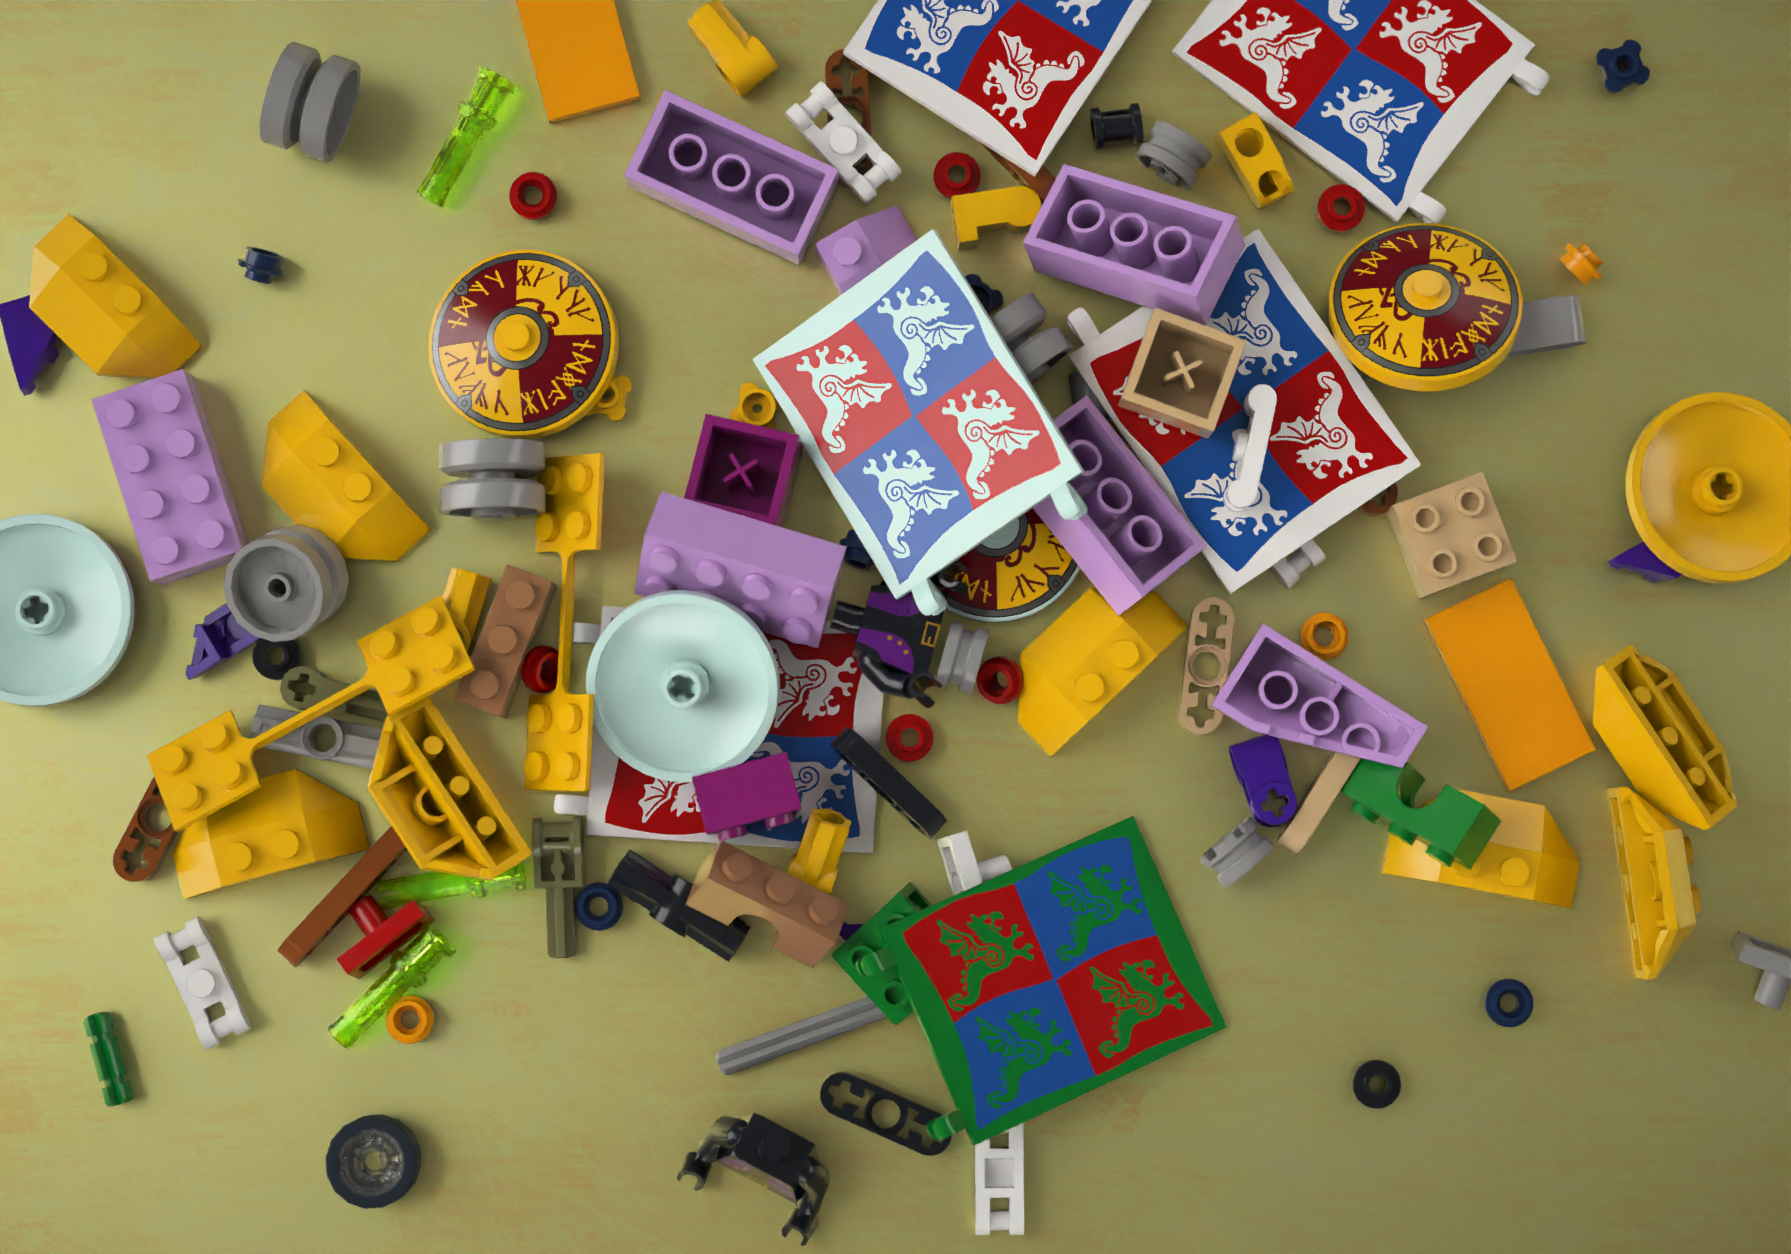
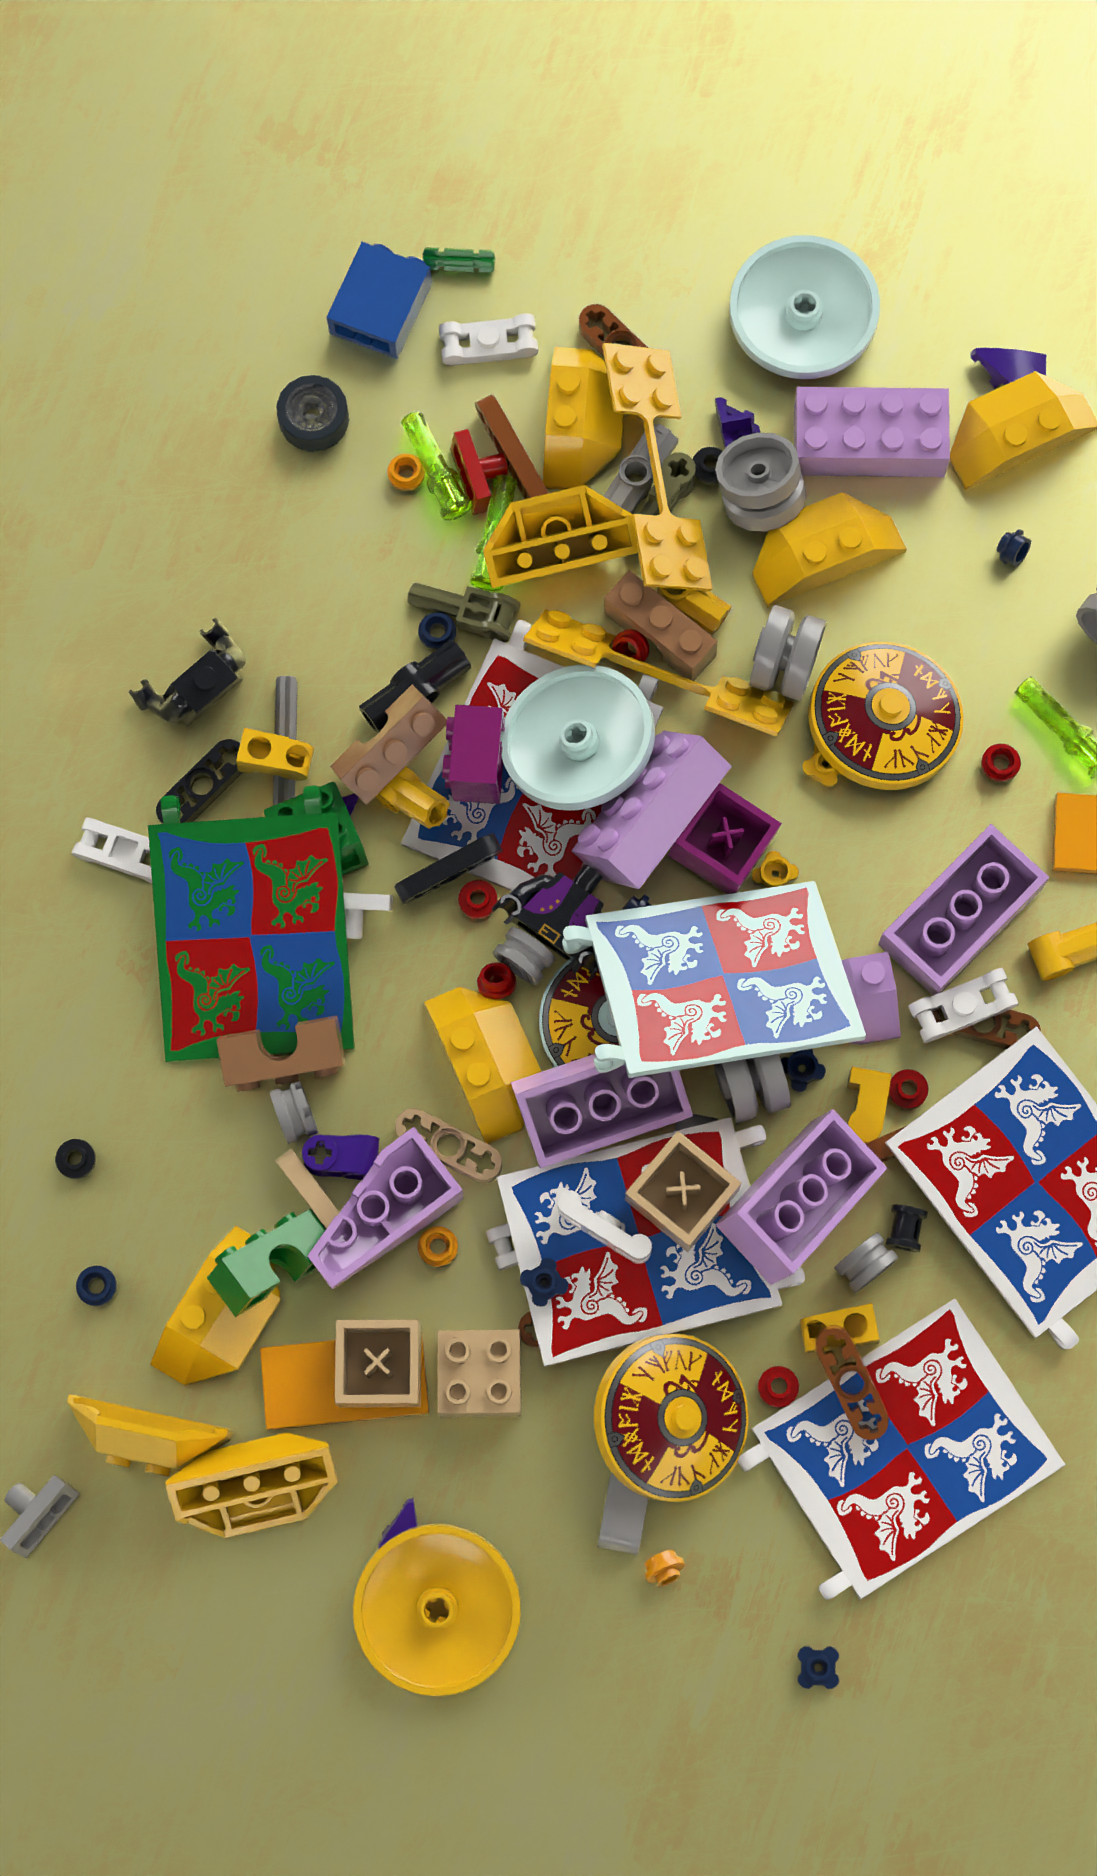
camera: 115 degrees right, 10 degrees down
none -> medium nougat arch [216,1015,346,1092]
none -> yellow leg [236,728,314,780]
none -> blue brick [326,242,432,359]
none -> tan brick [335,1319,422,1408]
none -> dark blue plate [520,1258,568,1307]
none -> dark orange beam [816,1325,889,1440]

